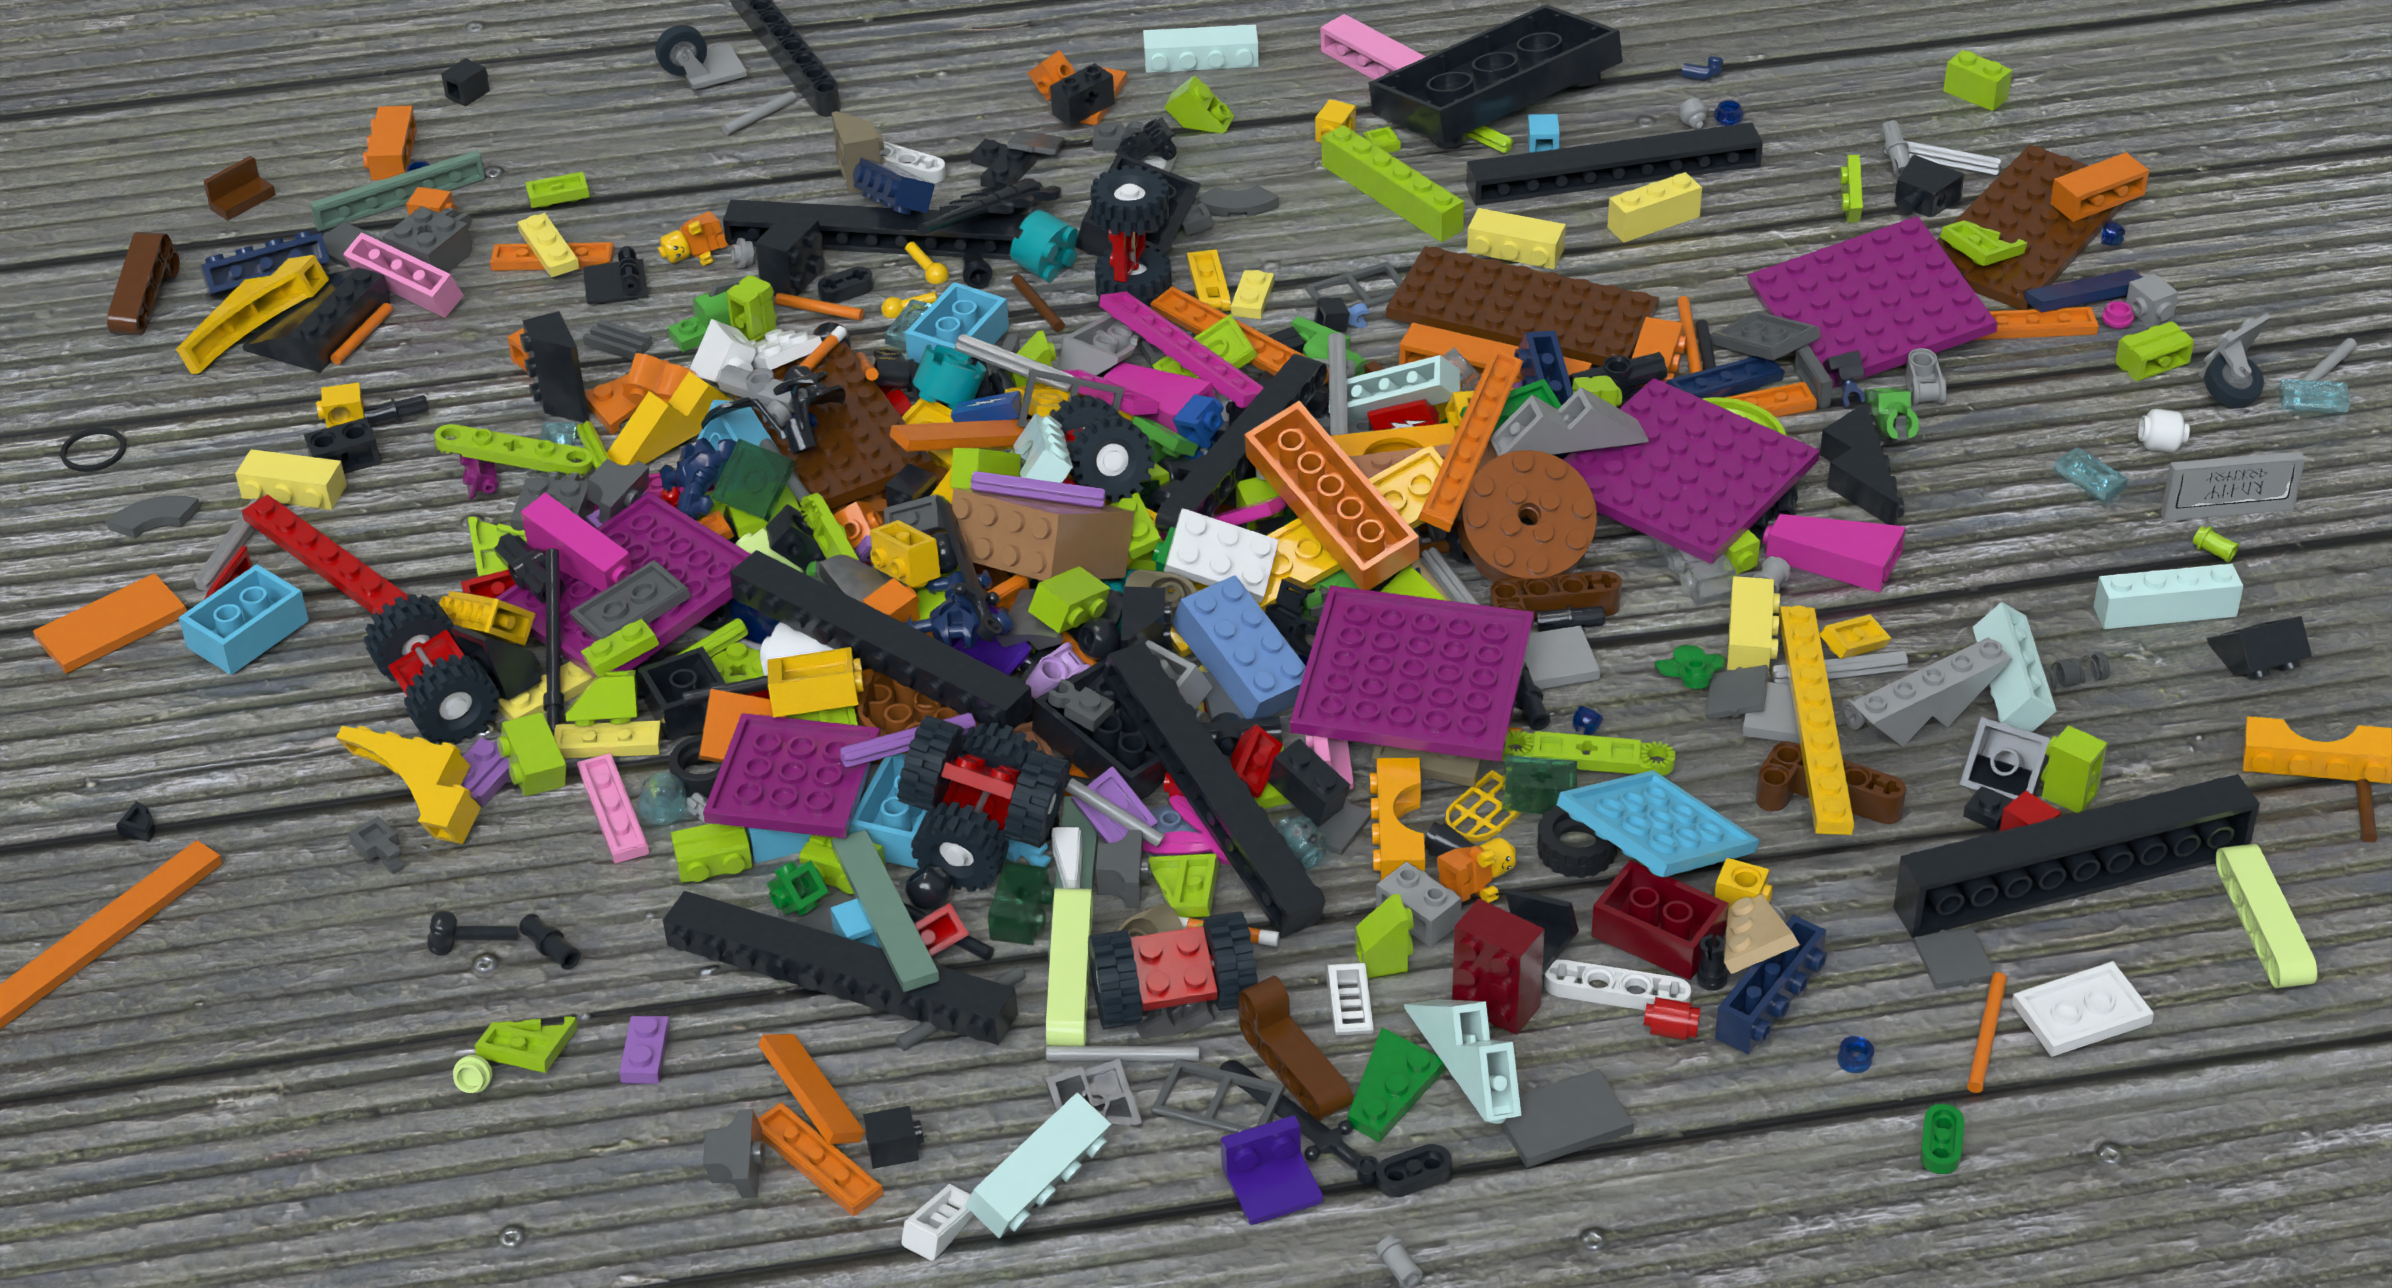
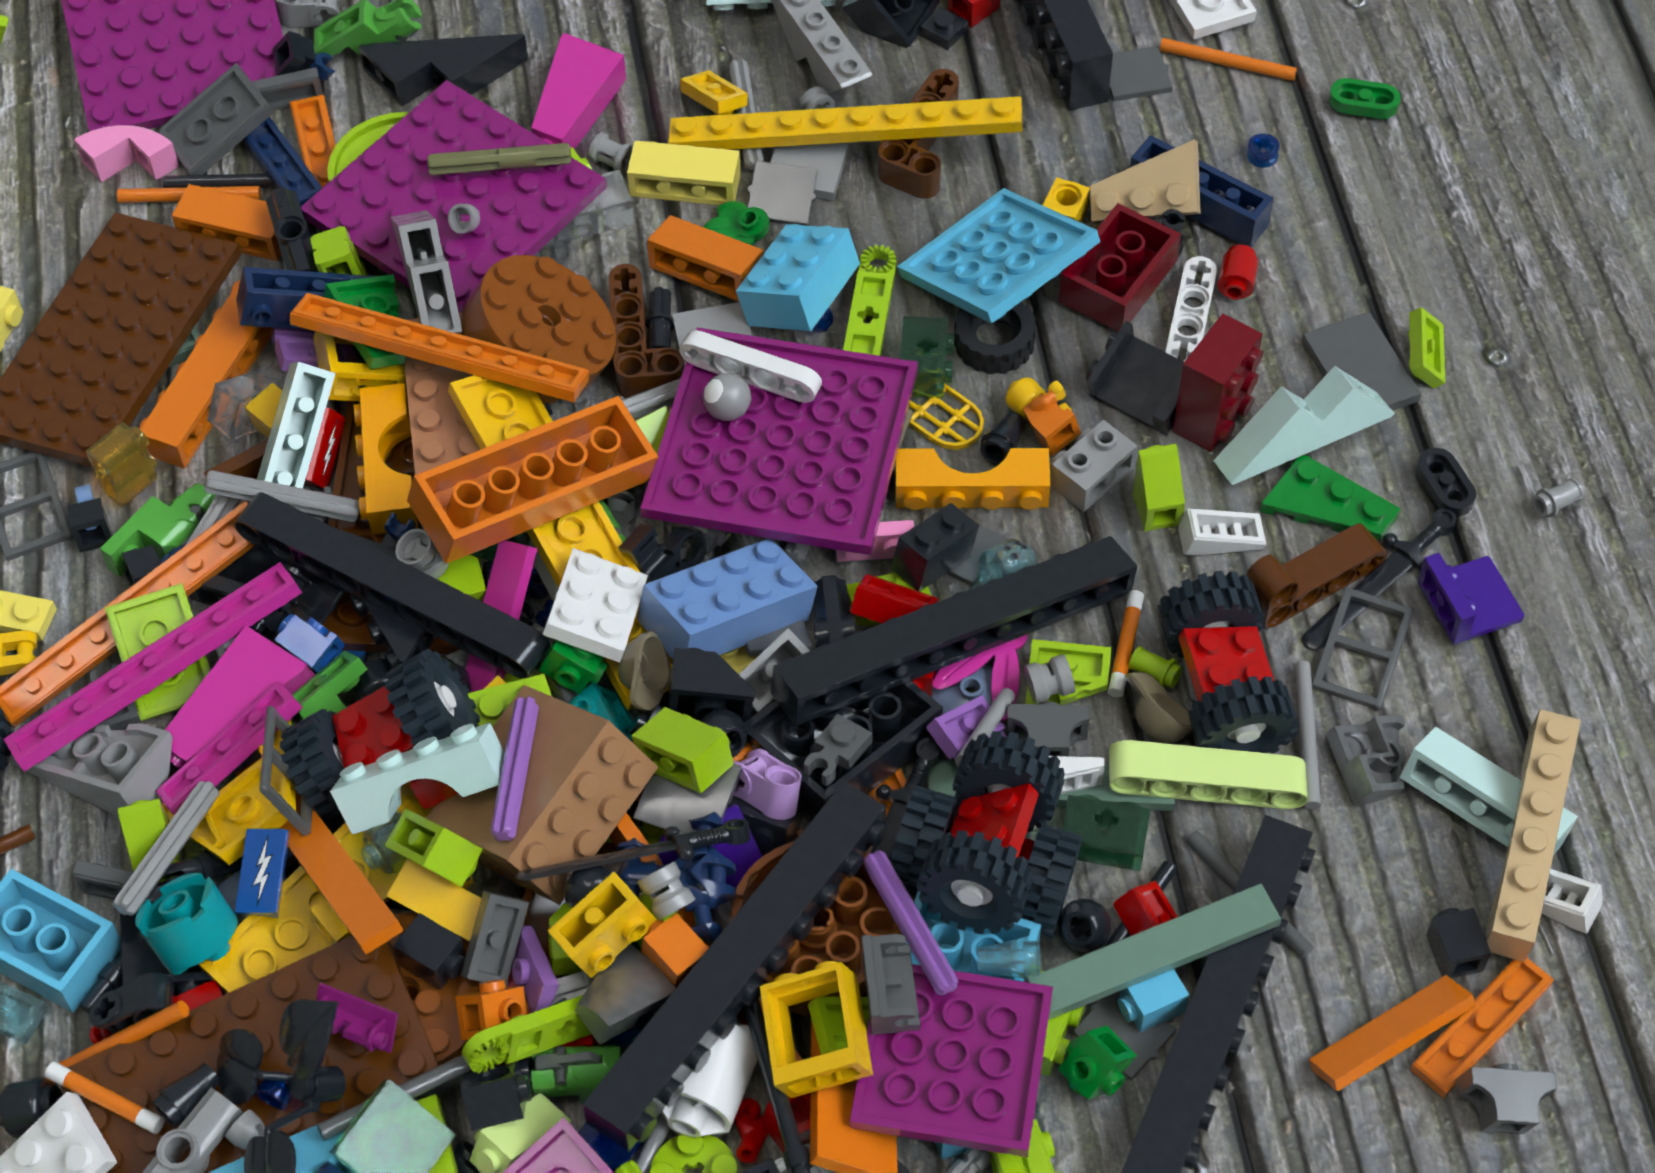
camera: 90 degrees left, 15 degrees up
none -> bright pink brick [74,125,179,182]
none -> clear yellow brick [86,421,158,508]
none -> magenta hinge [316,983,398,1053]
none -> olive axle [427,143,571,176]
none -> light grey hinge [448,203,480,233]
none -> light grey wheel [637,861,696,920]
none -> orange brick [647,215,763,302]
none -> white beam [679,330,822,403]
none -> light grey piece [703,373,752,421]
none -> medium azure brick [736,224,860,331]
none -> dark grey hinge [862,934,920,1035]
none -> clear light blue cone [977,936,1041,980]
none -> light grey wheel [1024,654,1075,704]
none -> lime plate [1408,307,1446,389]
none -> tan arch [1485,709,1581,962]

